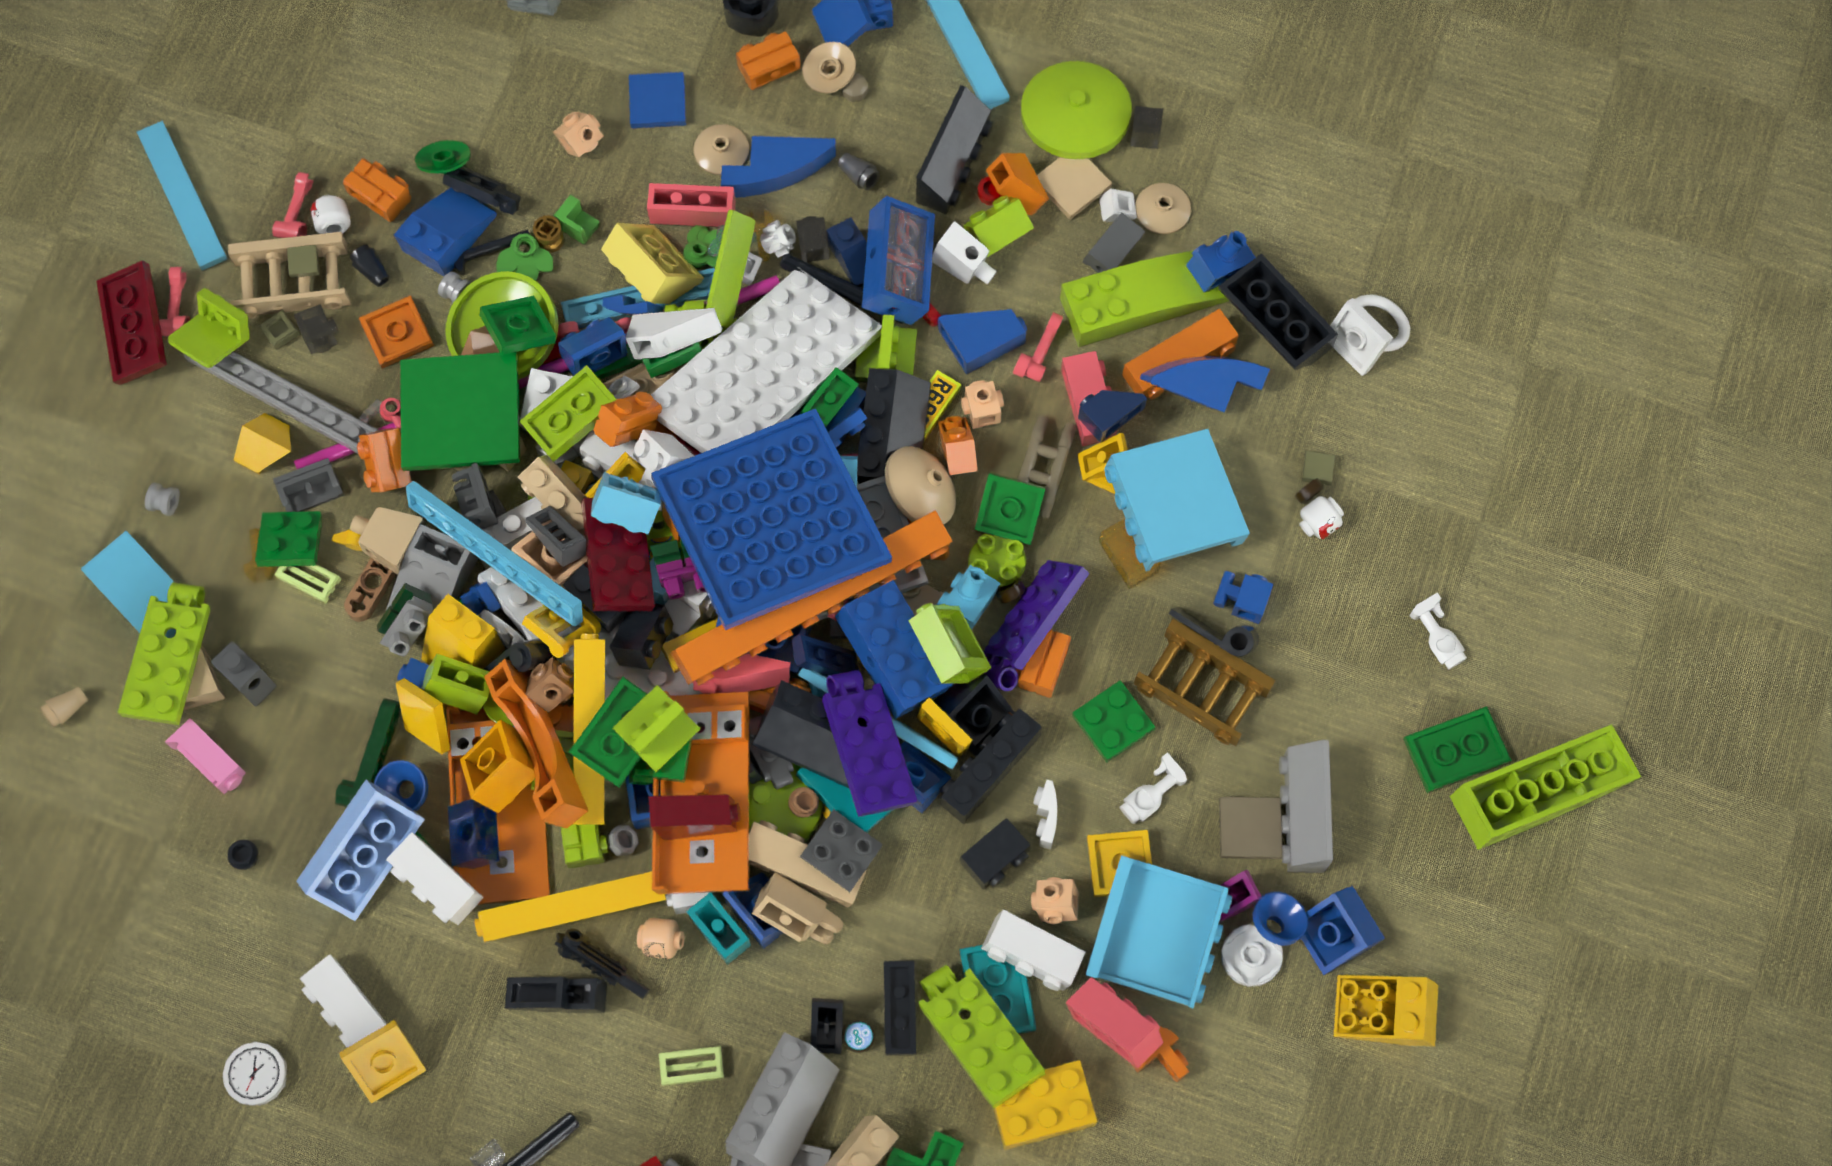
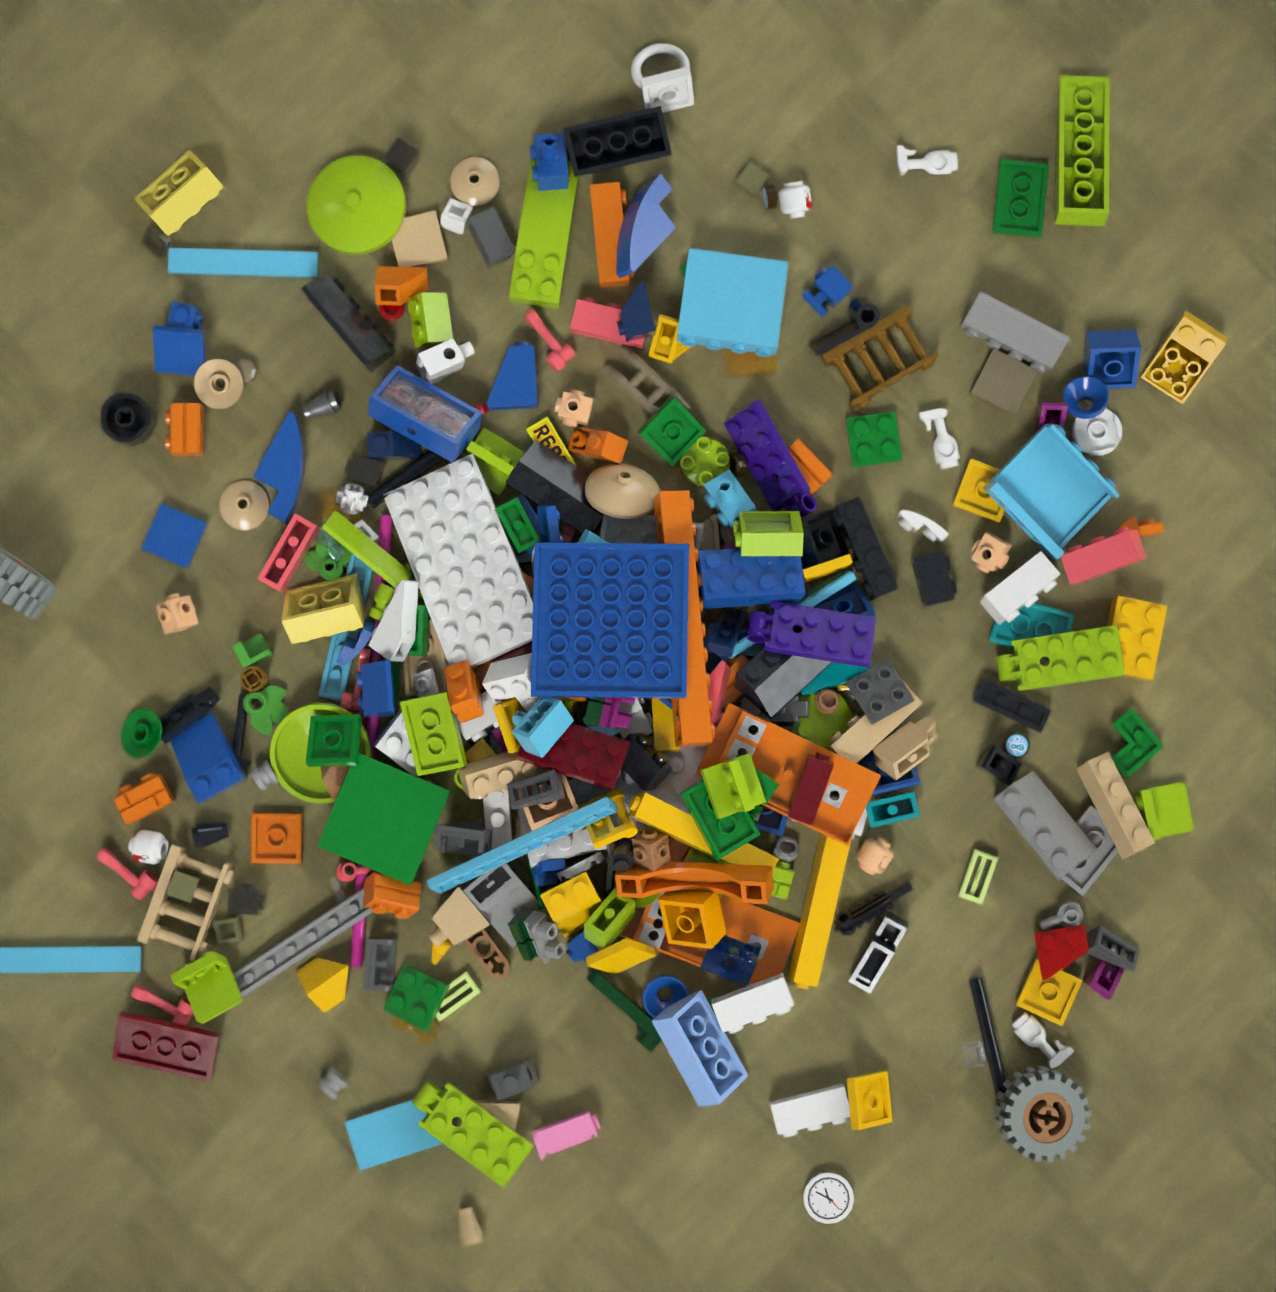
camera: 65 degrees left, 15 degrees up
black plate [227,839,259,870] -> none

